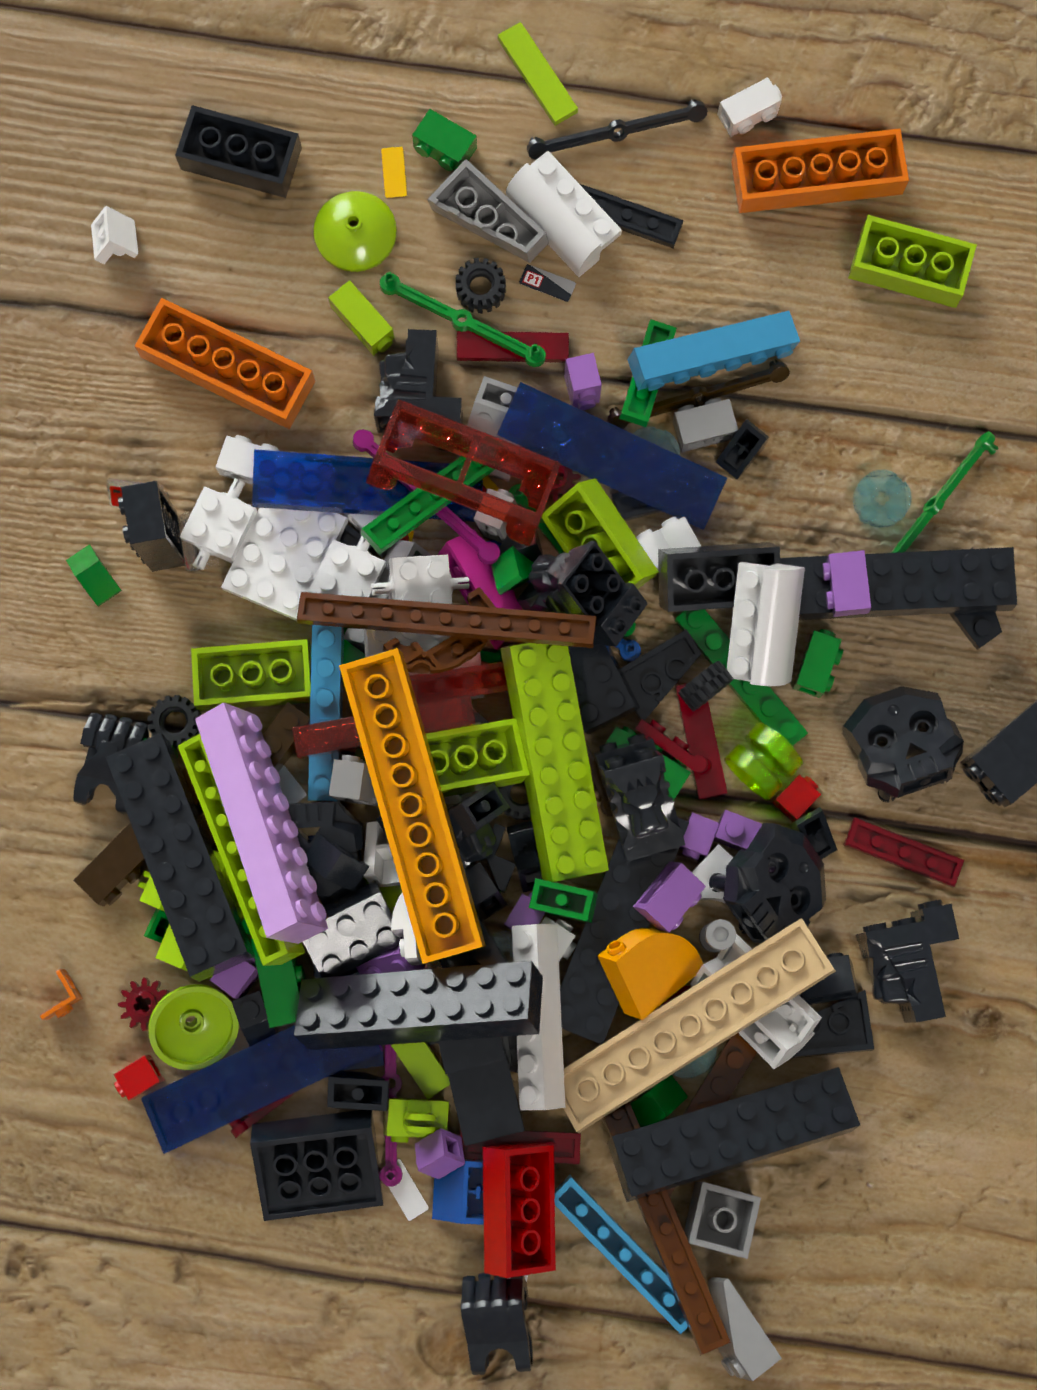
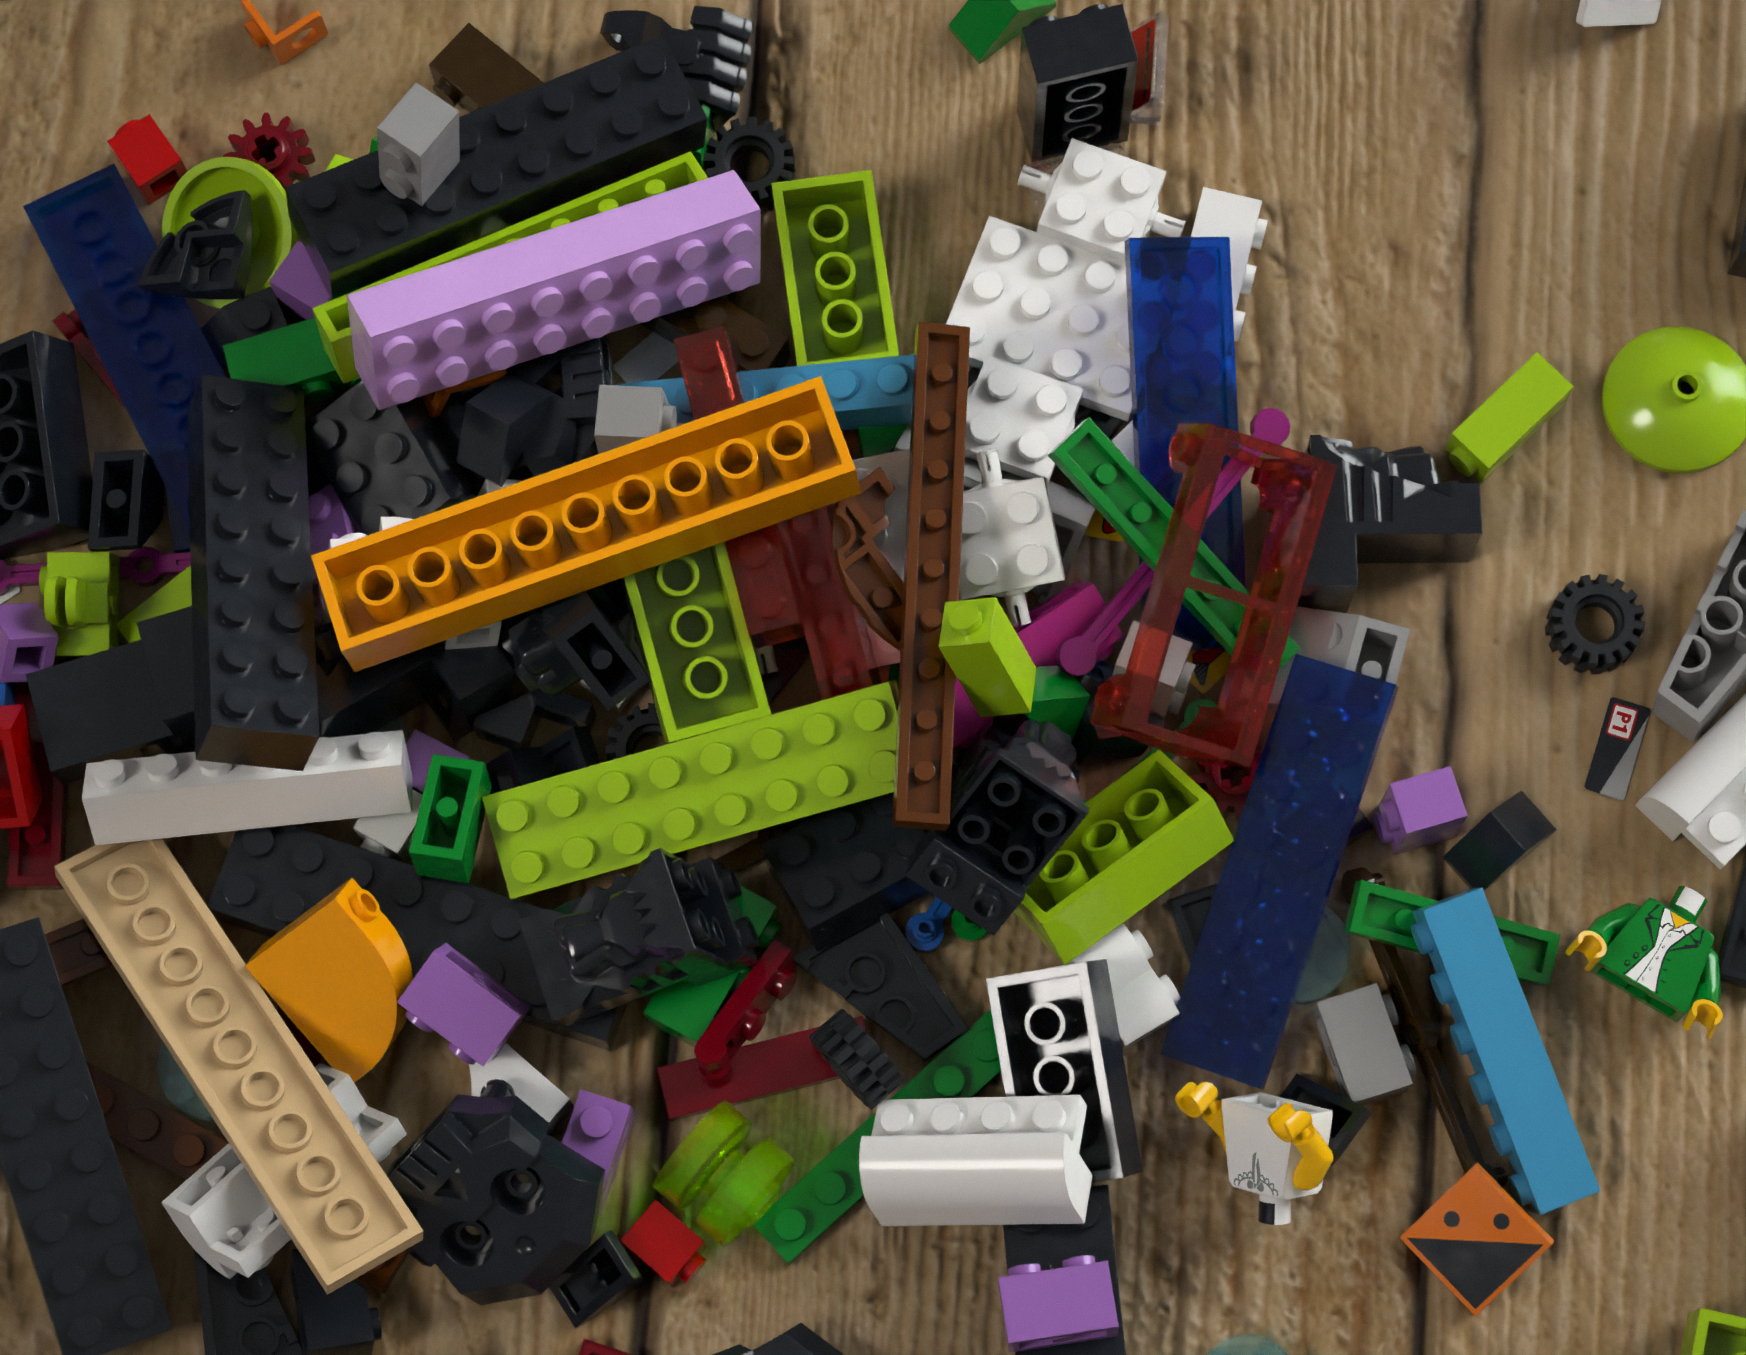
camera: 90 degrees right, 5 degrees down
orange brick [135,298,315,430] -> none
green piece [380,272,546,367] -> none
dark red tile [457,331,569,363] -> none
green slope [630,1075,688,1128] -> none
medium lavender brick [679,812,720,861] -> none
light grey wheel [699,919,736,952] -> none
green brick [793,629,844,698] -> none
none -> black brick [138,190,252,299]
none -> light grey brick [377,83,460,206]
none -> lime brick [939,597,1037,717]
none -> torso [1175,1082,1333,1225]
none -> tile [1399,1162,1554,1317]
none -> black slope [1443,791,1557,891]
none -> green torso [1565,886,1723,1039]

